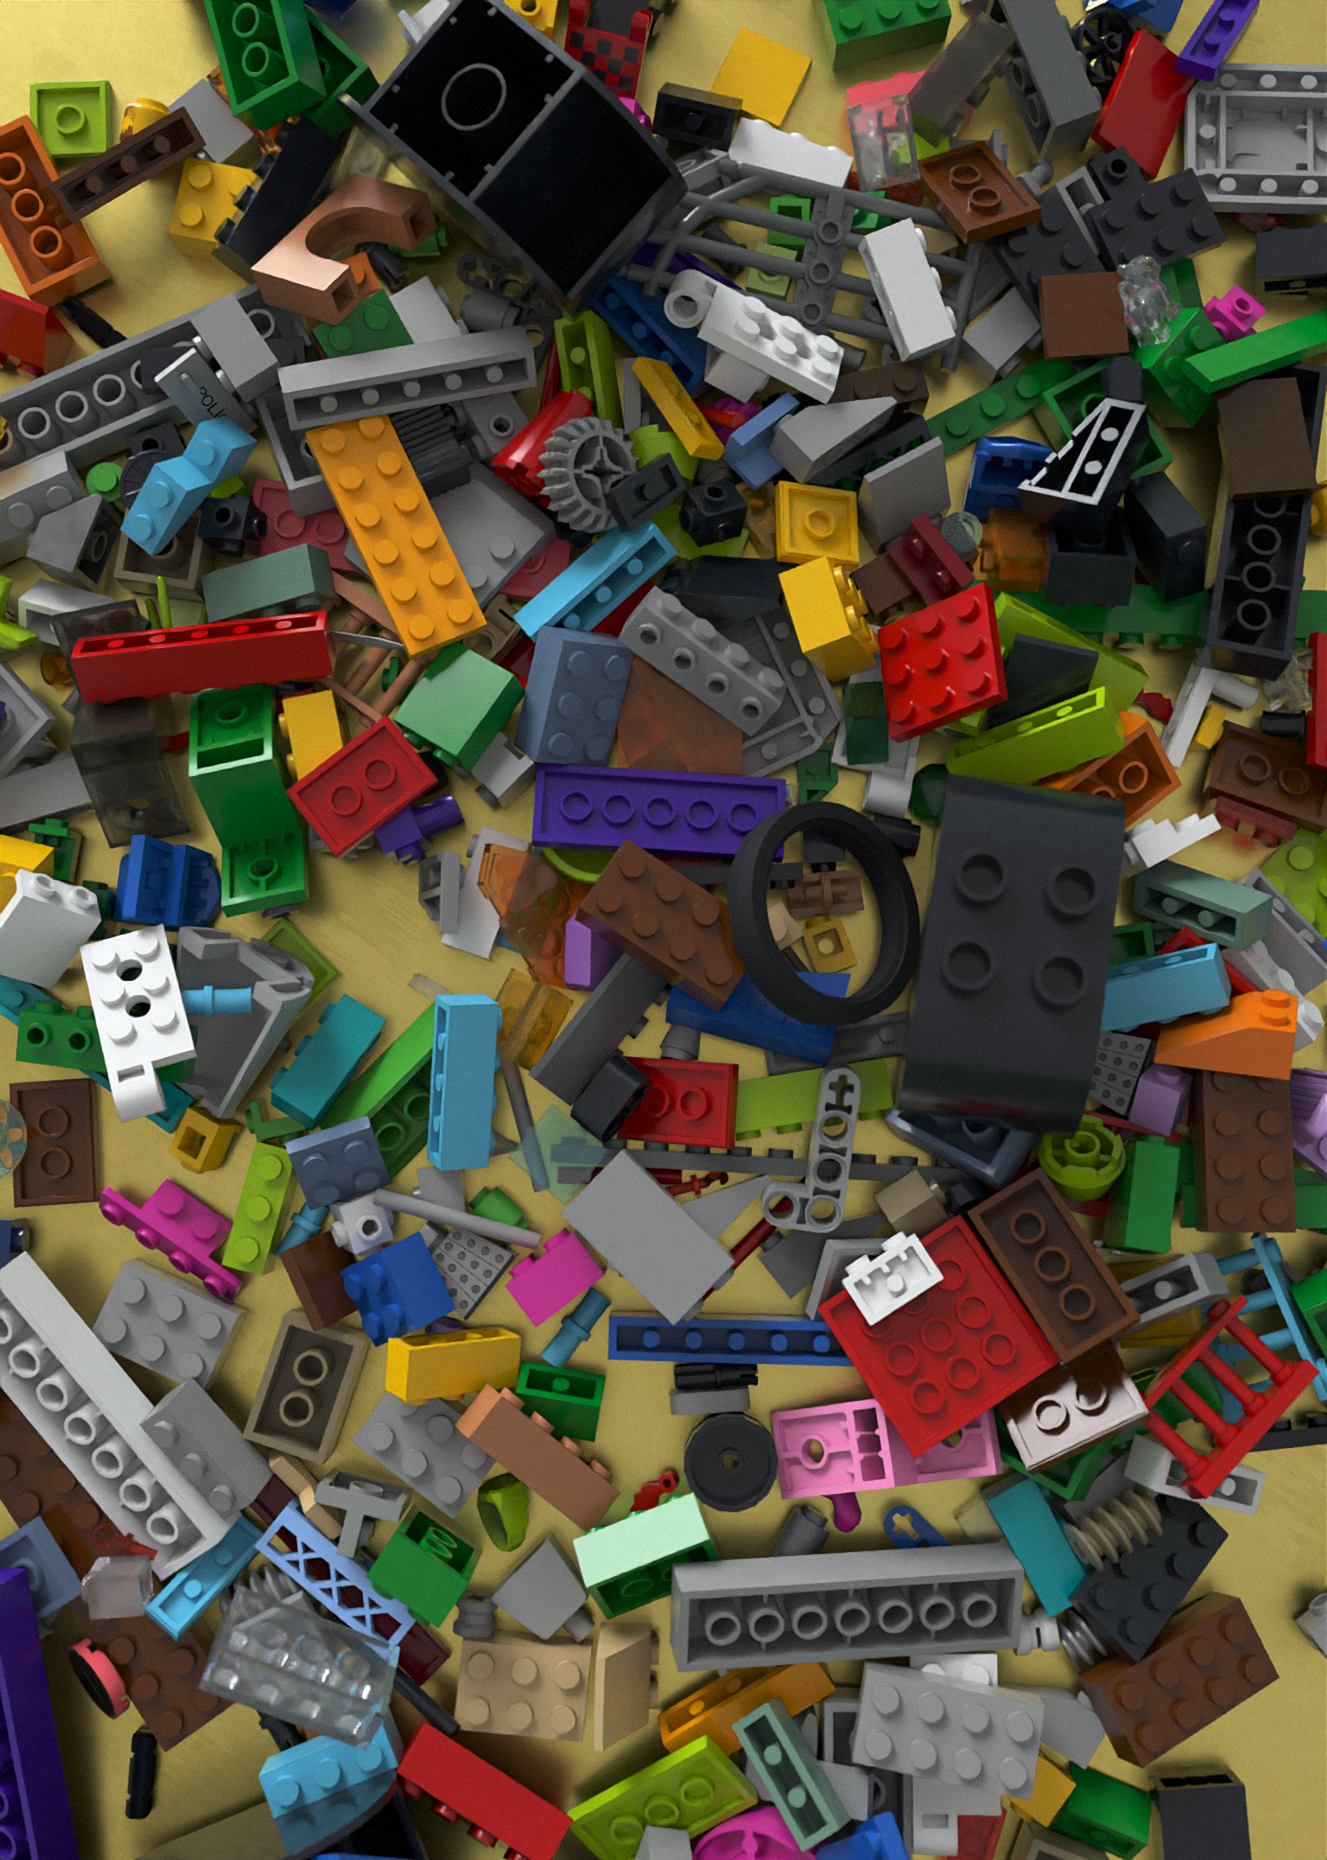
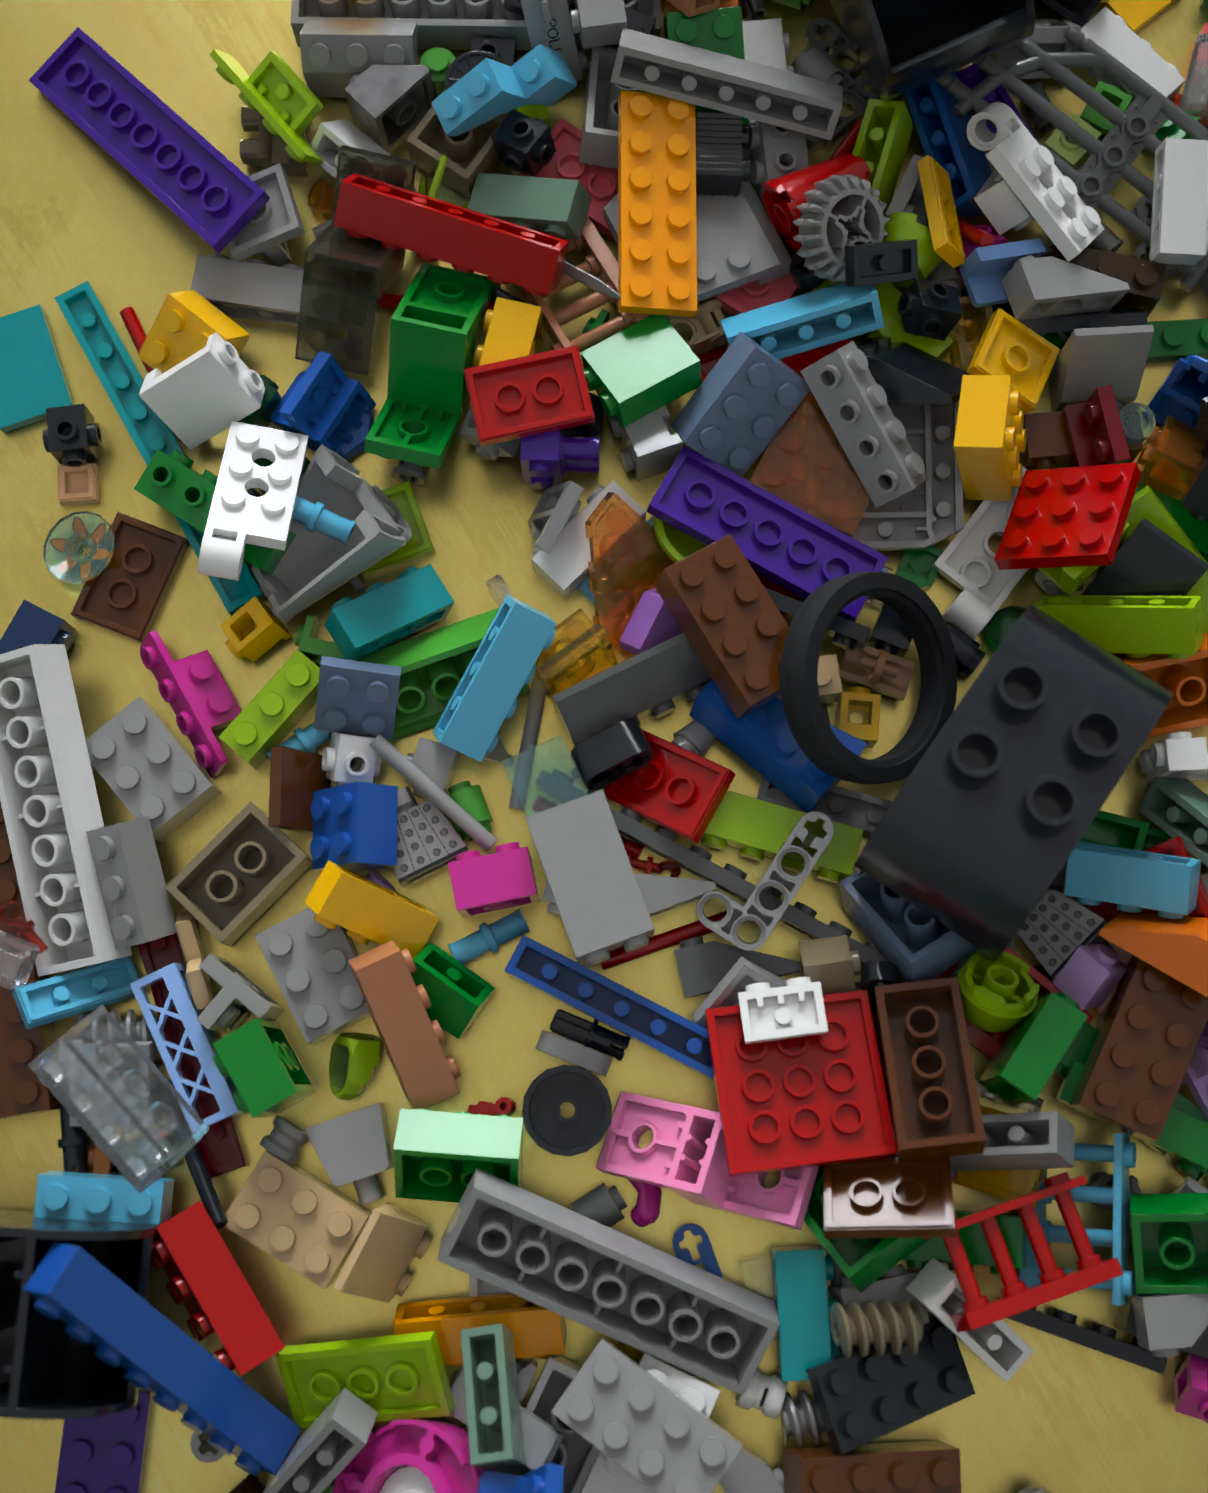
camera: 25 degrees right, 5 degrees down
green bracket [28,818,82,882] -> none
clear green slope [841,681,889,766] -> none

